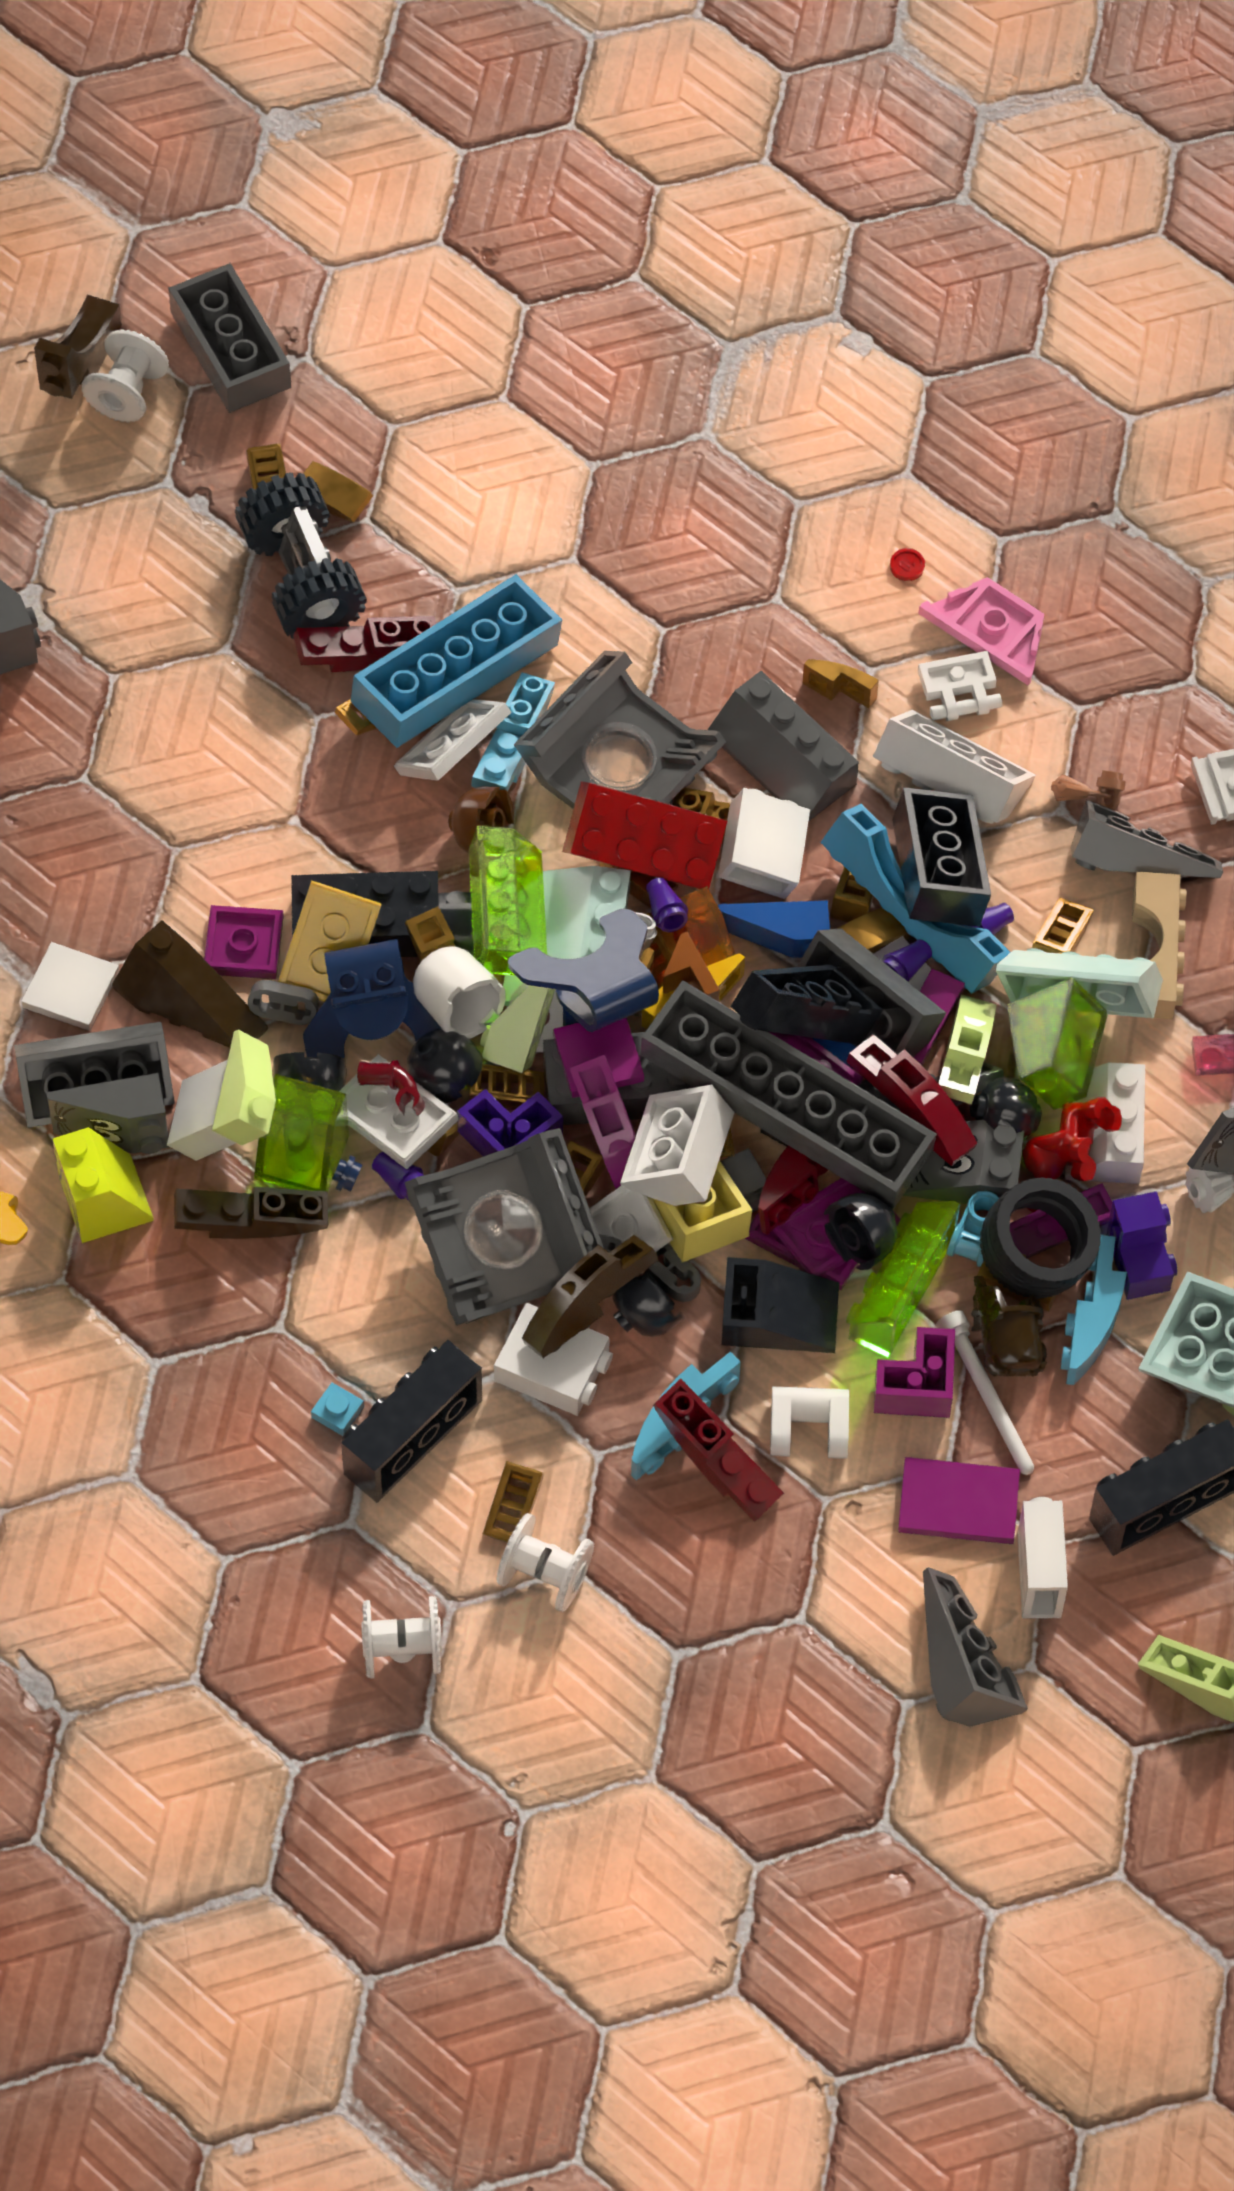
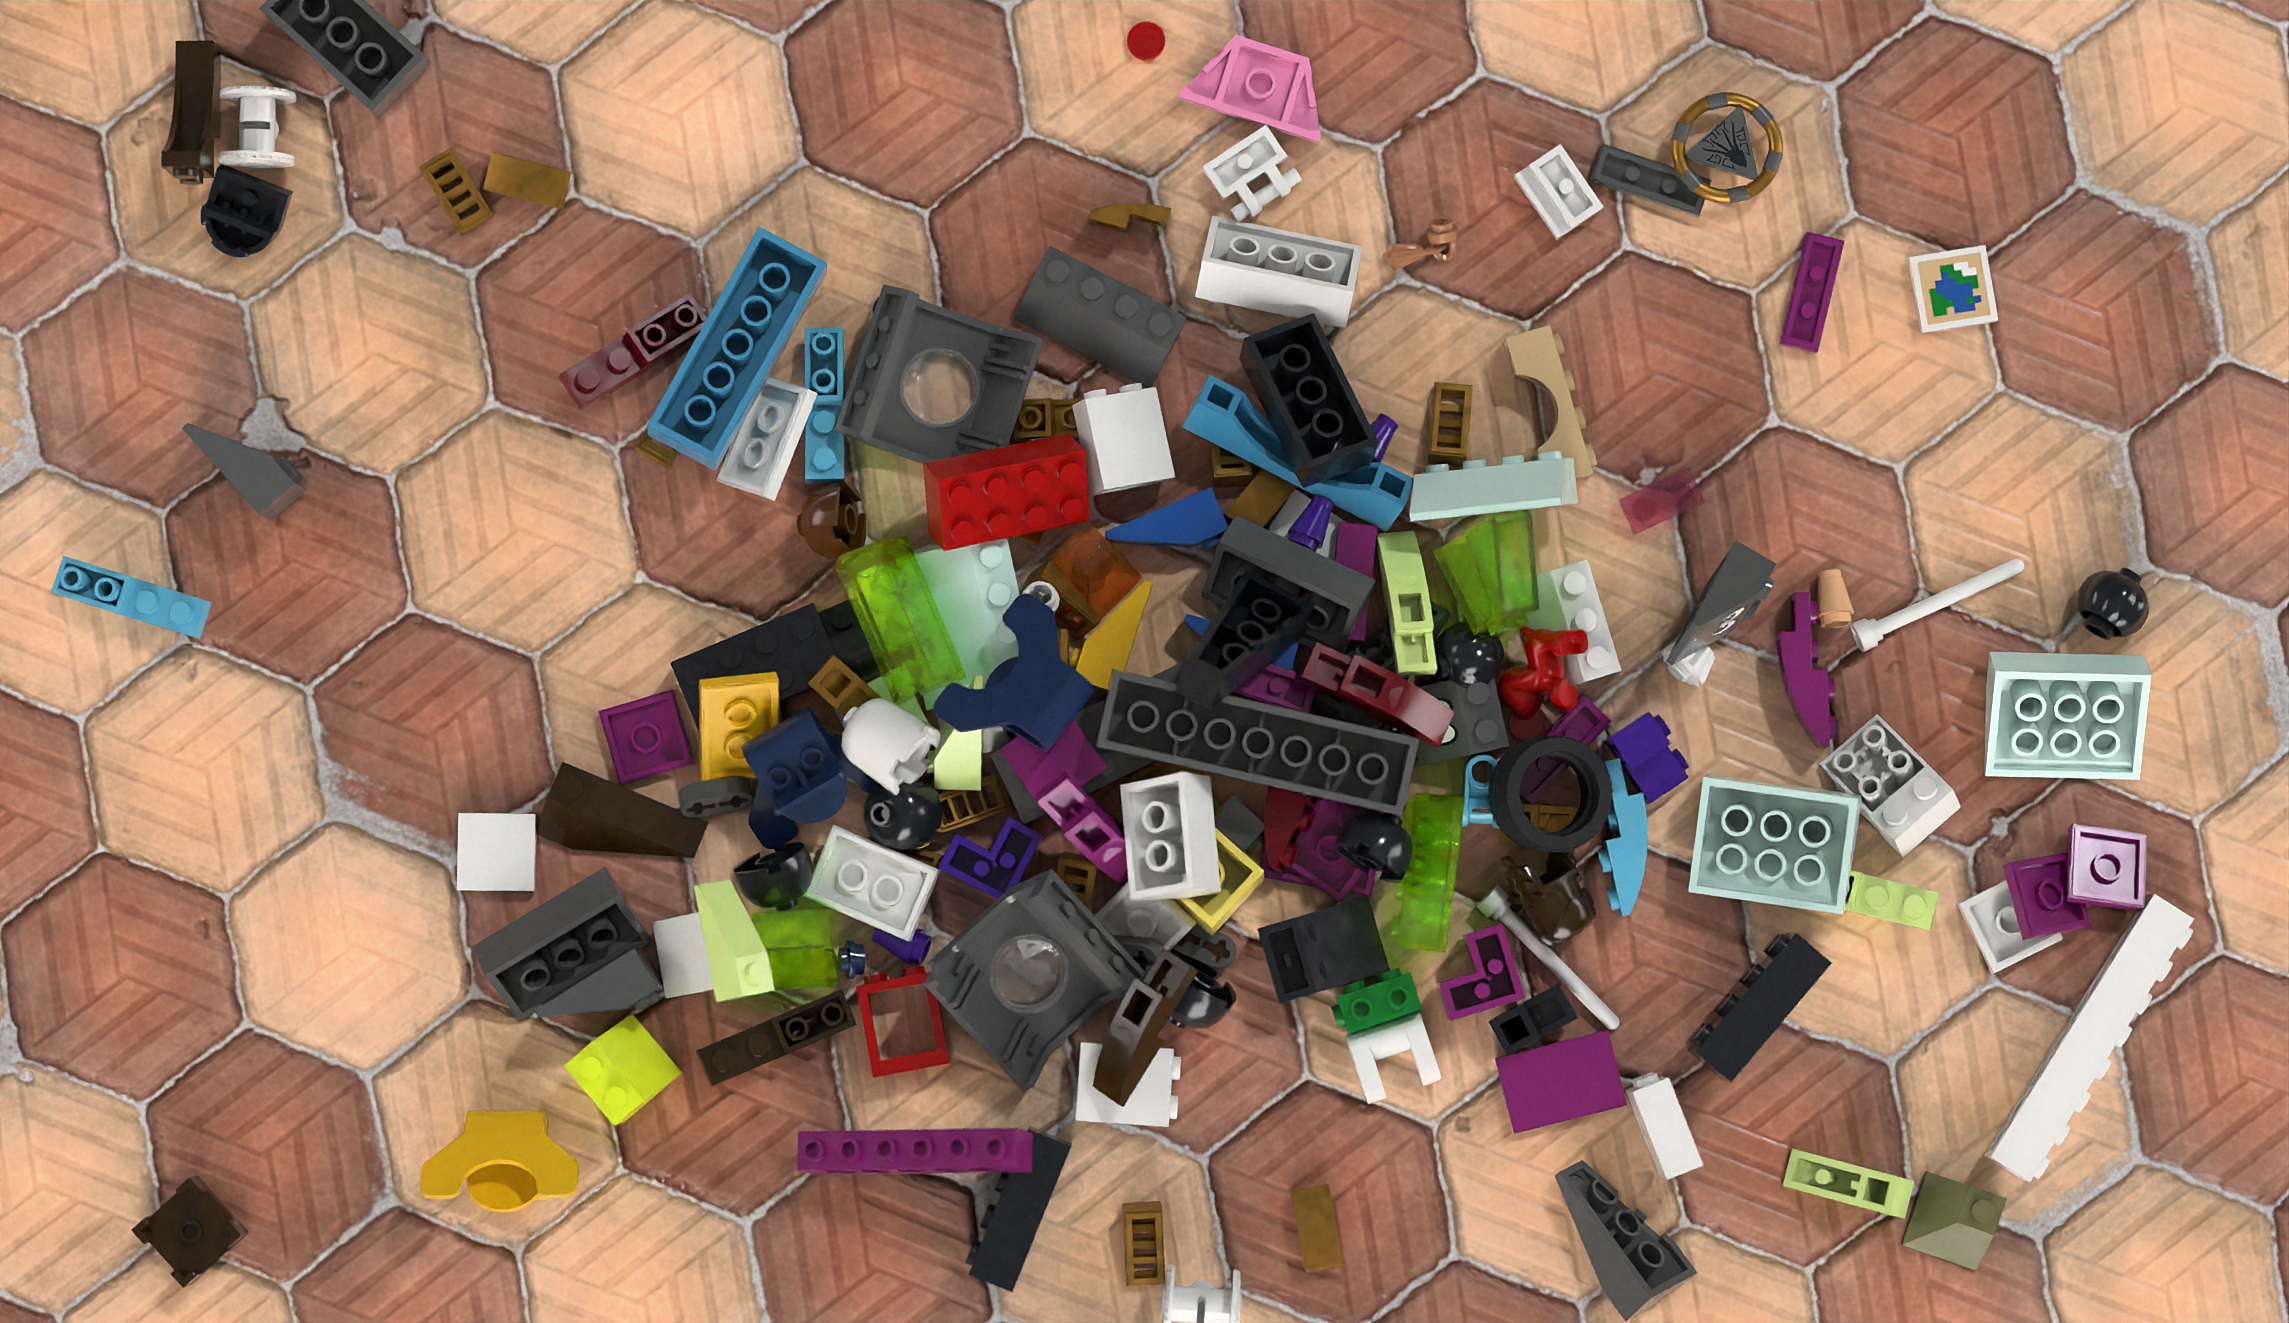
camera: 20 degrees left, 25 degrees up
black plate [235,473,367,639] -> none
medium azure plate [311,1382,364,1436] -> none
dark red piece [357,1060,425,1116] -> none
medium azure slope [631,1351,741,1480] -> none
dark purple cone [646,878,688,932] -> none
dark red slope [653,1378,784,1522] -> none
dark orange slope [662,932,720,1002] -> none
dark grey wedge [1071,799,1223,878] -> none
none -> black slope [201,164,293,257]
none -> magenta brick [797,1128,1033,1175]
none -> red window [856,965,951,1078]
none -> pearl gold slope [1290,1184,1344,1273]
none -> green brick [1331,967,1423,1034]
none -> black brick [1489,983,1578,1056]

